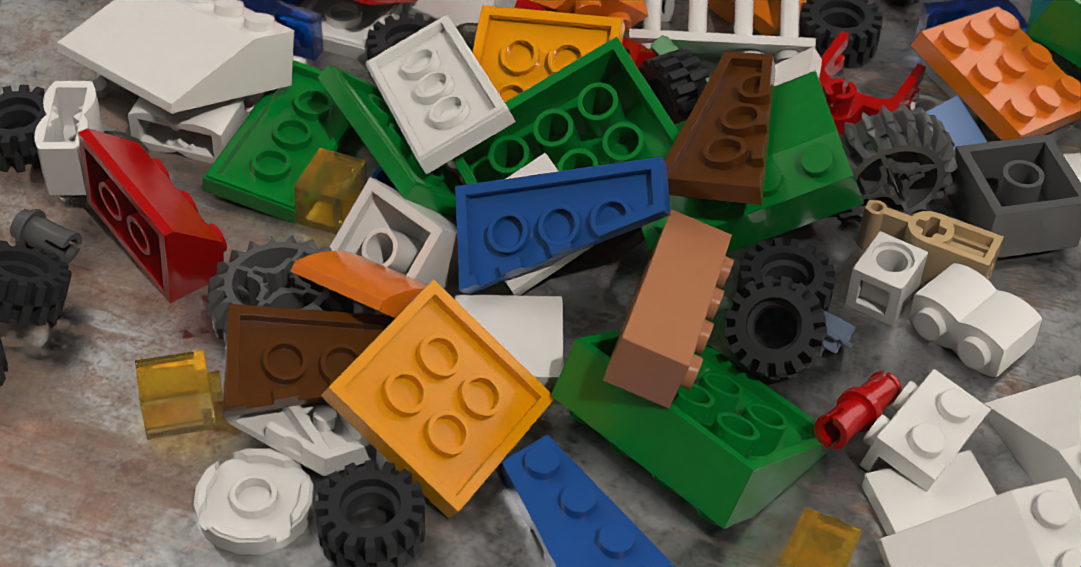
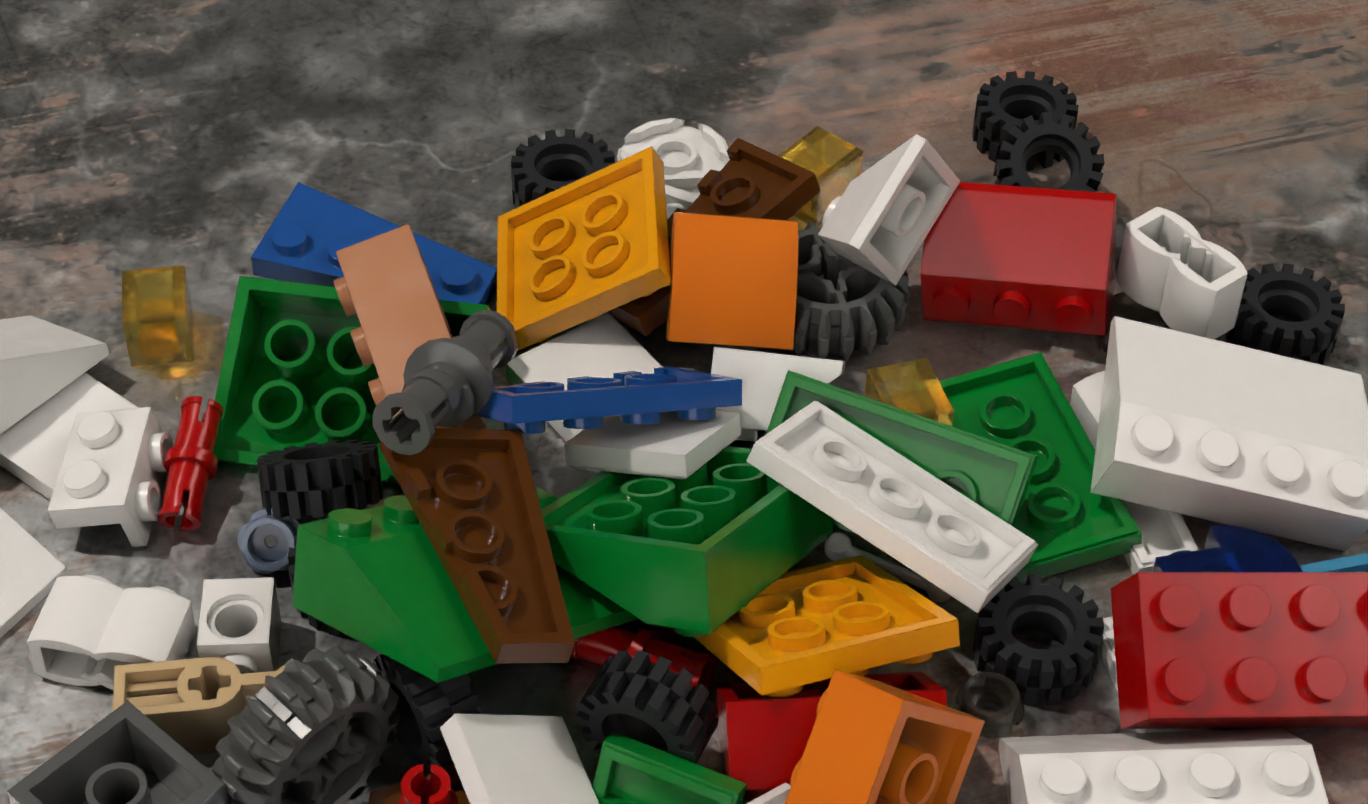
camera: 145 degrees right, 0 degrees up
none -> dark grey piece [372,310,519,455]
none -> white slope [818,134,960,286]

